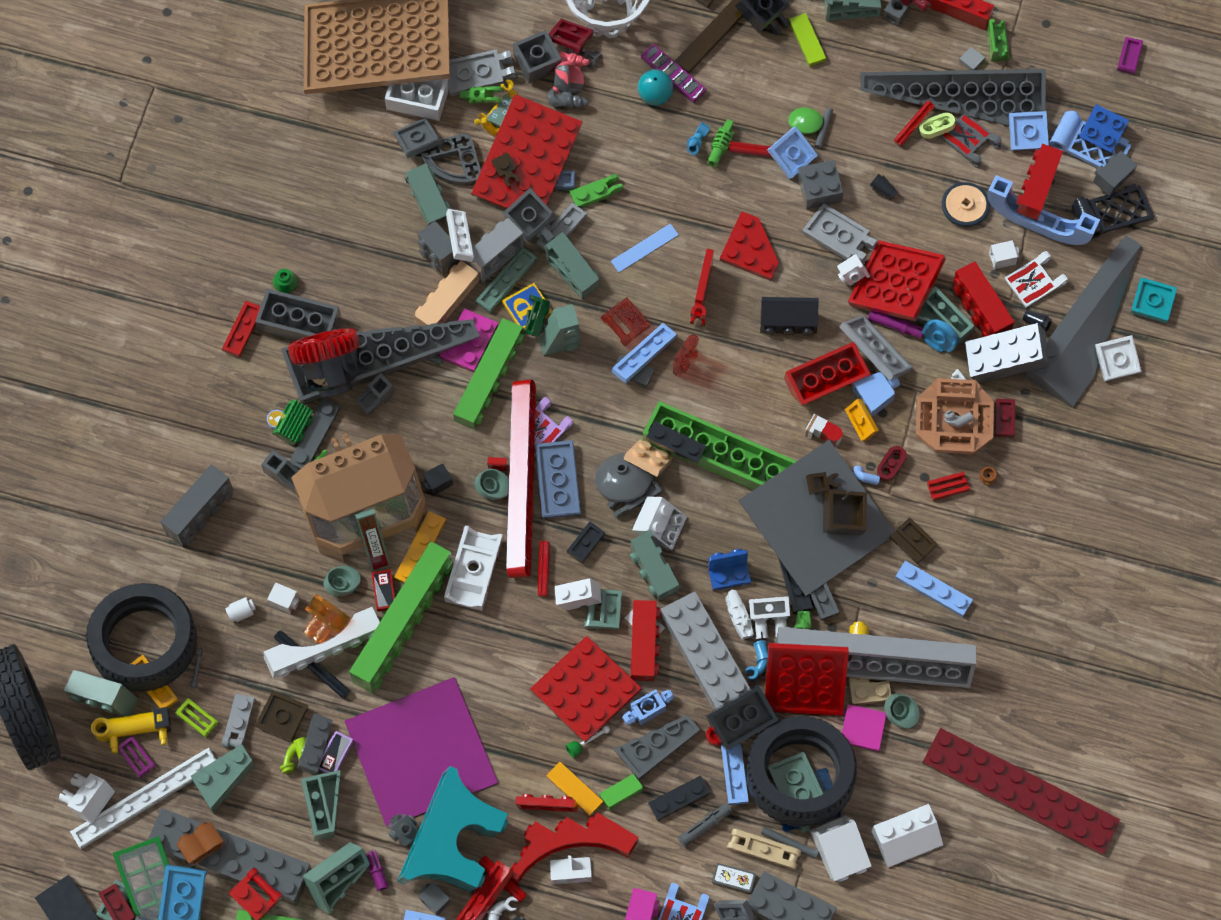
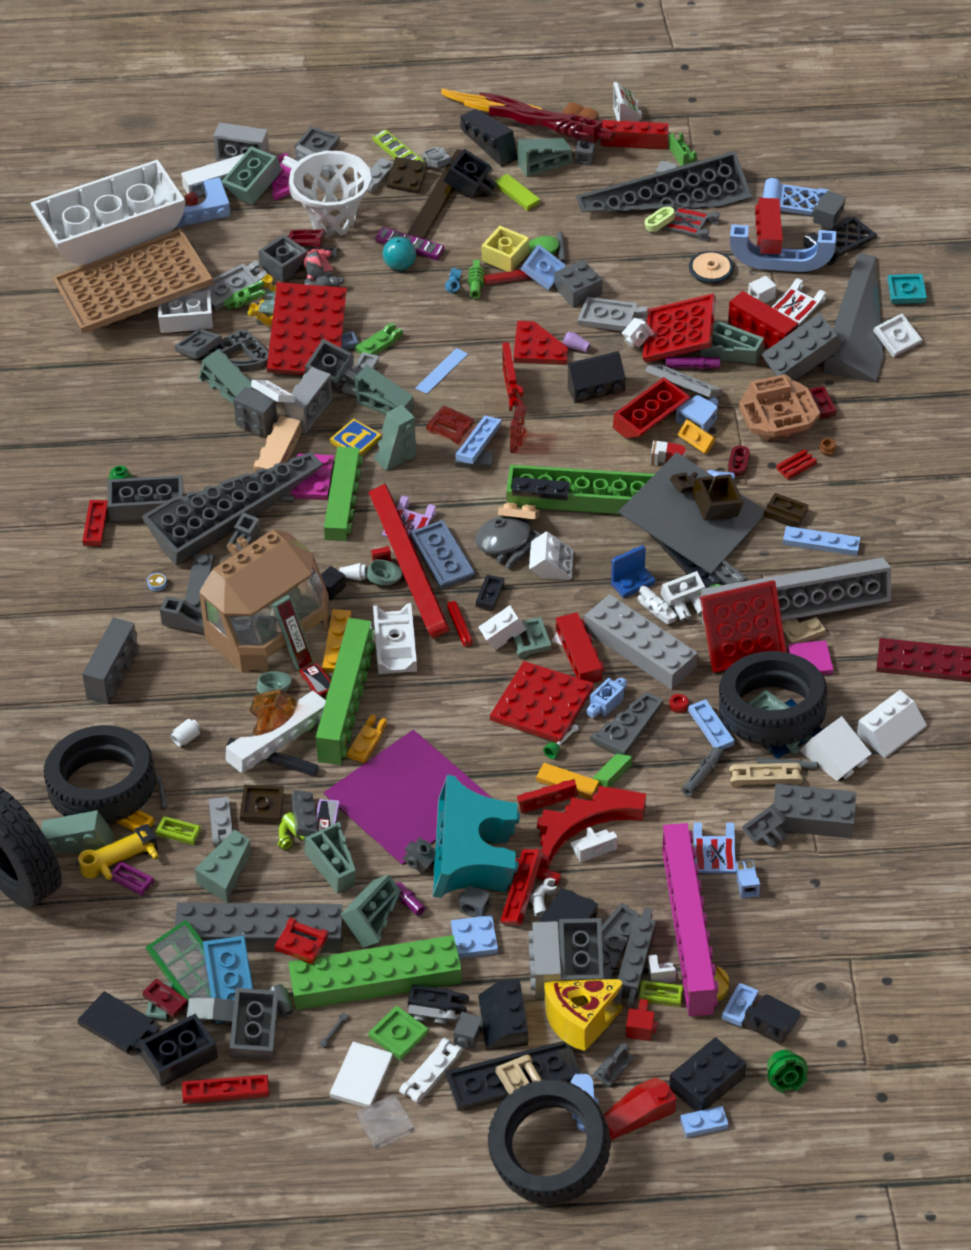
camera: 20 degrees left, 20 degrees down
white brick [59,773,115,824] -> none
white tile [70,748,216,849] -> none
dark orange brick [177,822,225,867] -> none
white brick [267,583,300,614] -> none
green brick [272,399,313,445] -> none
piece [288,328,360,397] -> none
sand green tile [476,247,538,314] -> none
dark brown plate [491,152,519,188] -> none
dark green wing [525,294,550,337] -> none
sand green wedge [629,530,679,602] -> none
black plate [648,775,710,822] -> none
black brick [705,685,778,750] -> none
tile [712,863,756,894] -> none
dark azure piece [745,640,768,682] -> none
black cone [870,174,898,200] -> none
sand green hat [884,693,920,729] -> none
red axle [894,101,935,146] -> none
dark azure tile [922,319,959,352] -> none
light grey arm [944,411,974,428] -> none
light blue plate [1009,111,1049,151] -> none
blue bracket [1079,104,1129,153] -> none
magenta tile [1117,36,1143,75] -> none
none -> white cone [339,563,368,581]
none -> light orange hinge [347,714,387,764]
none -> light yellow brick [481,226,529,272]
none -> lavender cone [563,331,590,352]

